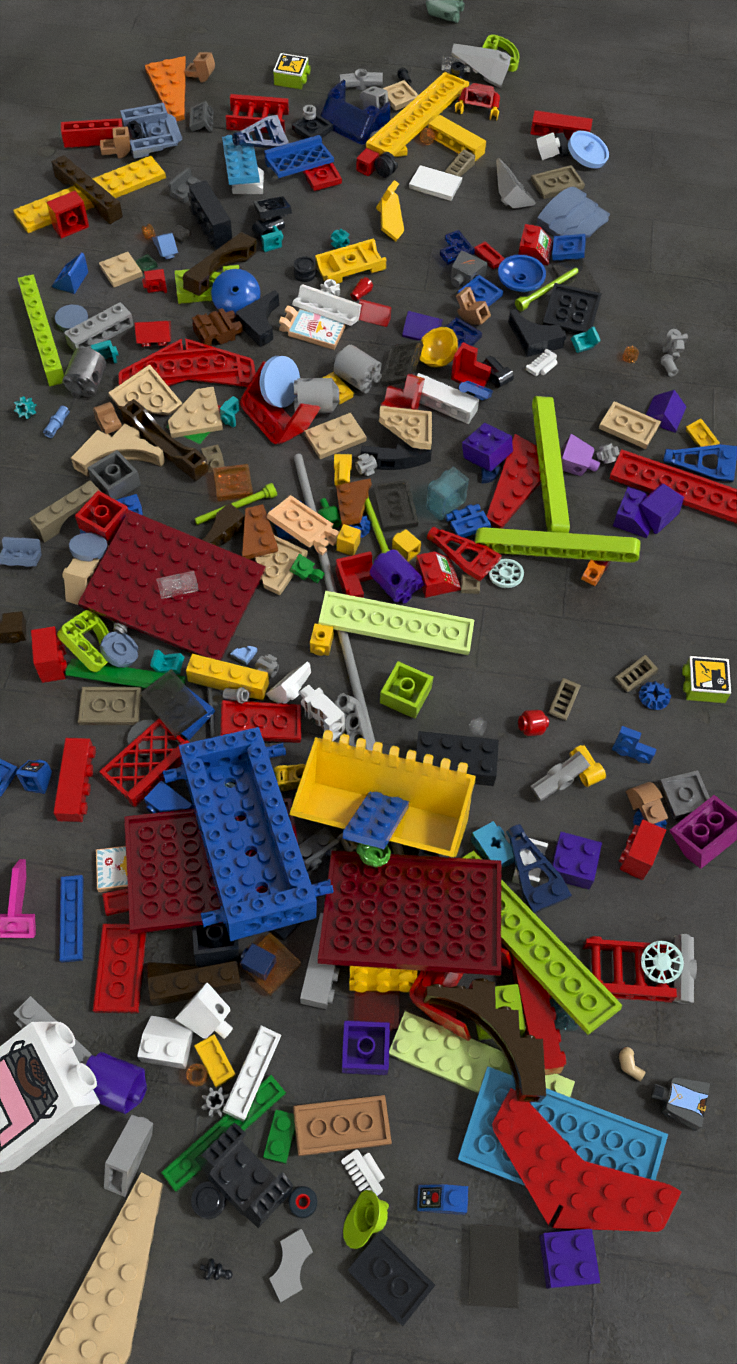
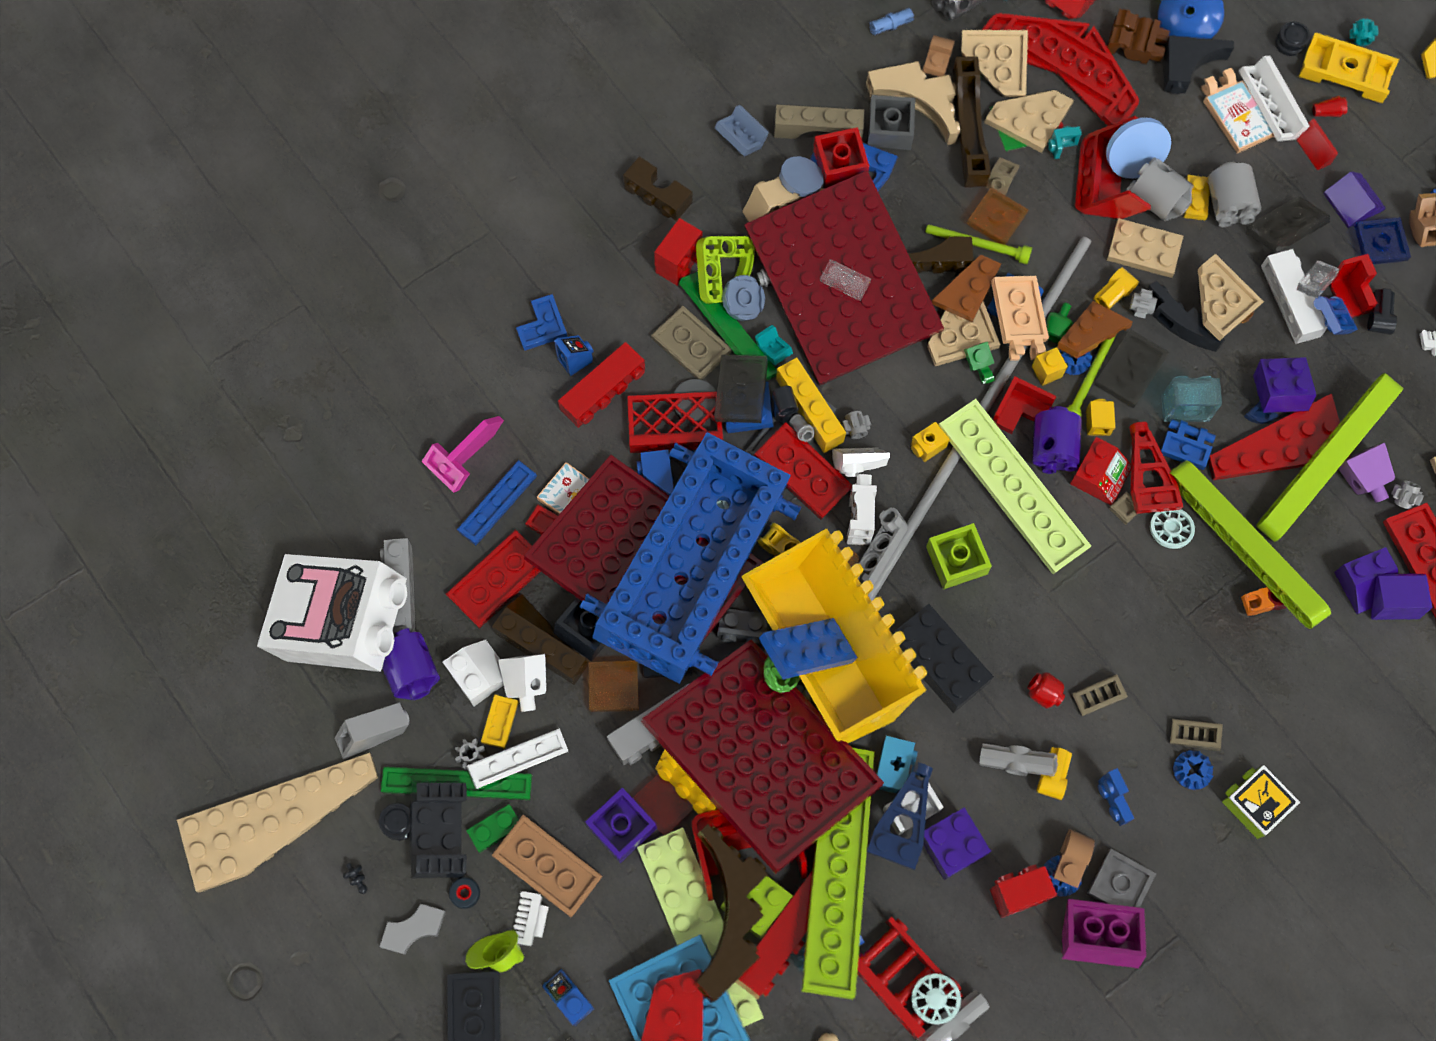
camera: 45 degrees right, 10 degrees up
clear orange bush [186,1063,208,1087] -> none
light blue tile [230,646,257,666] -> none
dark blue brick [240,943,276,981] -> none
white gear [321,279,340,296] -> none
red panel [381,374,425,410] -> none
yellow cylinder [417,327,458,368] -> none
clear plate [470,717,487,736] -> none
none -> black piece [772,386,798,424]
none -> clear plate [1296,260,1339,299]

